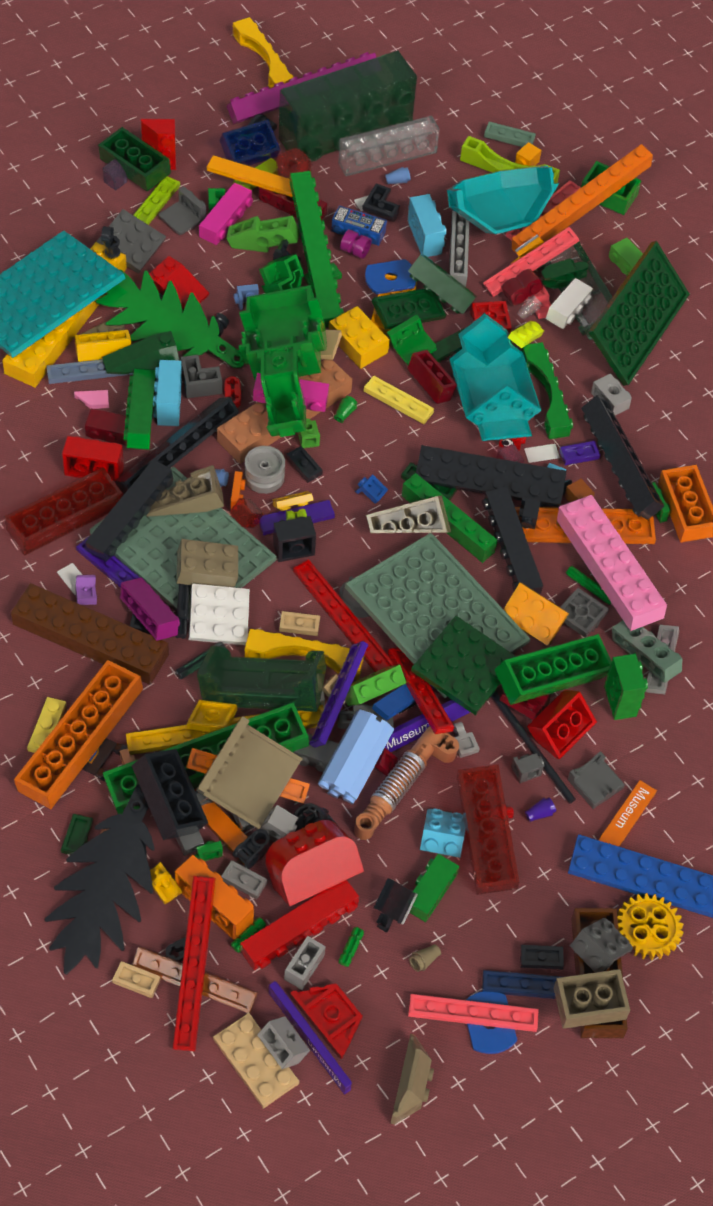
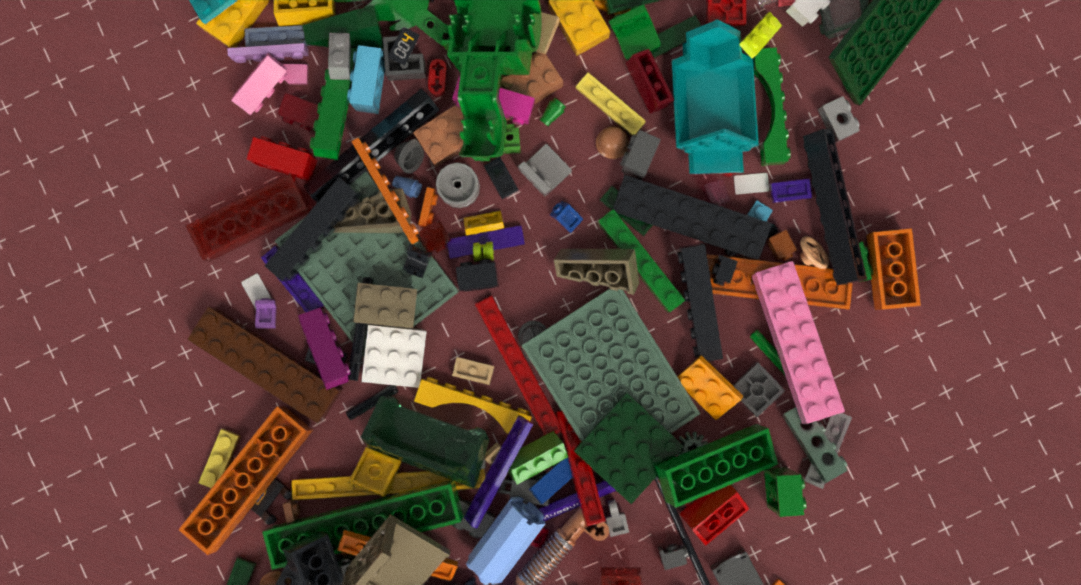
camera: 15 degrees right, 30 degrees up
none -> lavender plate [228,43,309,63]
none -> bright pink brick [231,53,287,115]
none -> light grey brick [328,33,351,80]
none -> orange plate [351,138,419,244]
none -> black sticker [388,27,420,65]
none -> dark grey piece [394,139,424,174]
none -> black piece [403,244,432,278]
none -> light grey bracket [518,144,572,197]
none -> nougat helmet [596,127,629,159]
none -> dark grey brick [620,130,661,180]
none -> light nougat piece [800,236,829,269]

